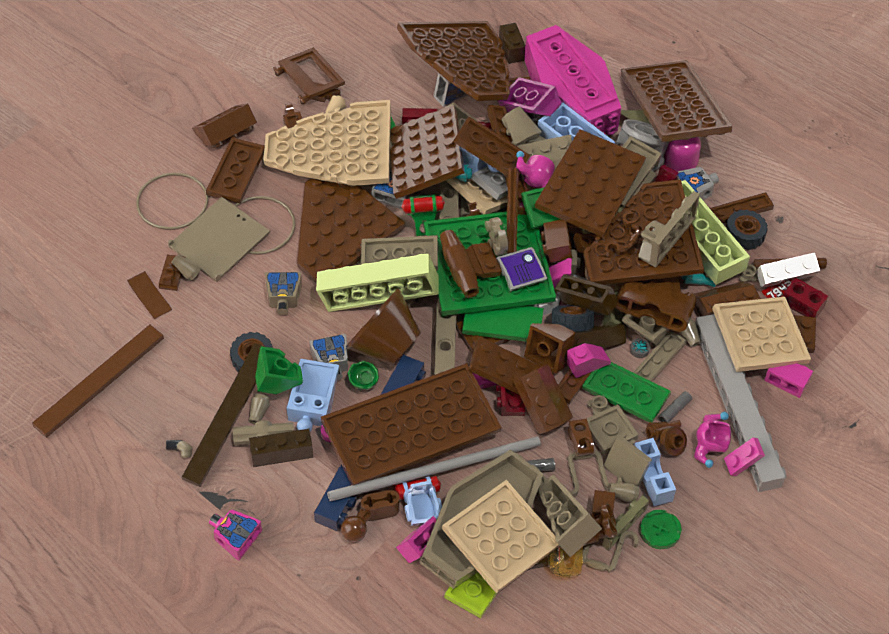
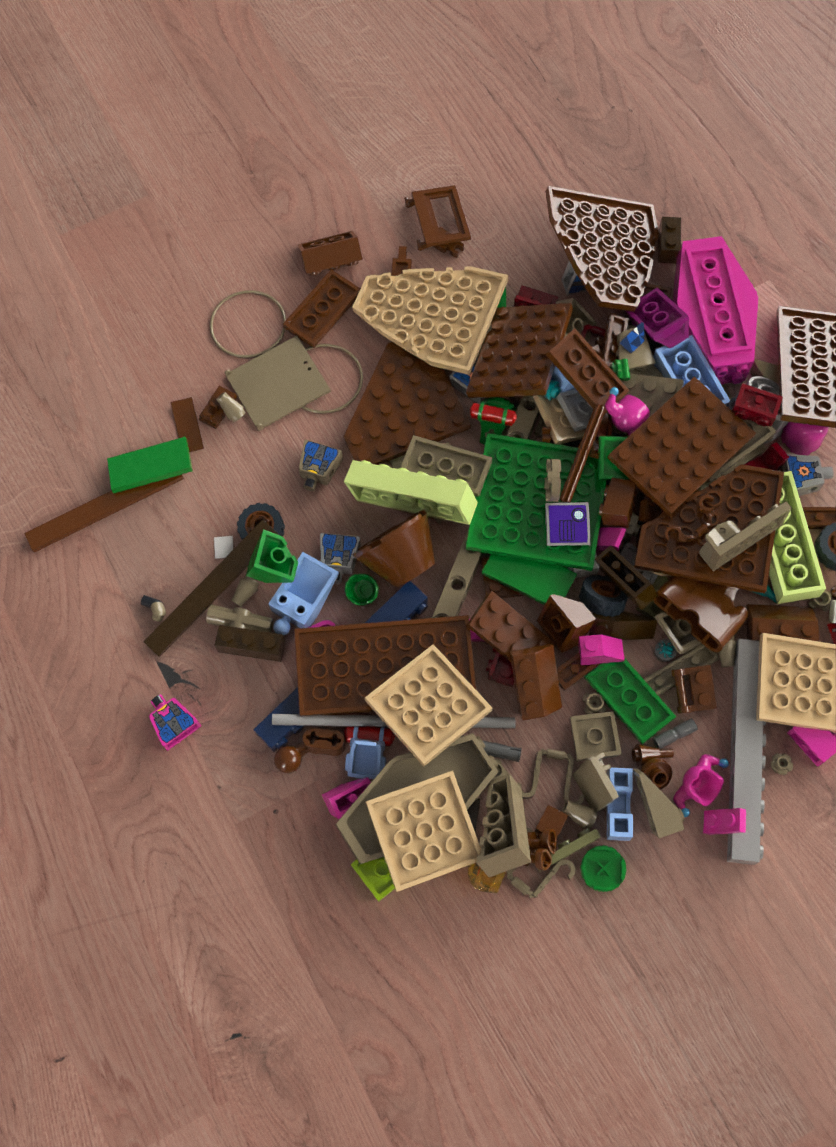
camera: 25 degrees right, 15 degrees up
tan cone [325,95,346,115] -> none
reddish brown plate [440,230,502,298] -> none
reddish brown leg [568,418,594,456] -> none
none -> green tile [107,437,193,494]
none -> white sticker [214,536,233,559]
none -> tan plate [365,644,492,767]
none -> green plate [609,359,630,381]
none -> dark blue sticker [620,322,645,353]
none -> dark tan slope [633,768,685,838]
none -> reddish brown plate [671,665,717,714]
none -> dark red bracket [732,383,783,427]
none -> dark tan plate [771,753,793,775]

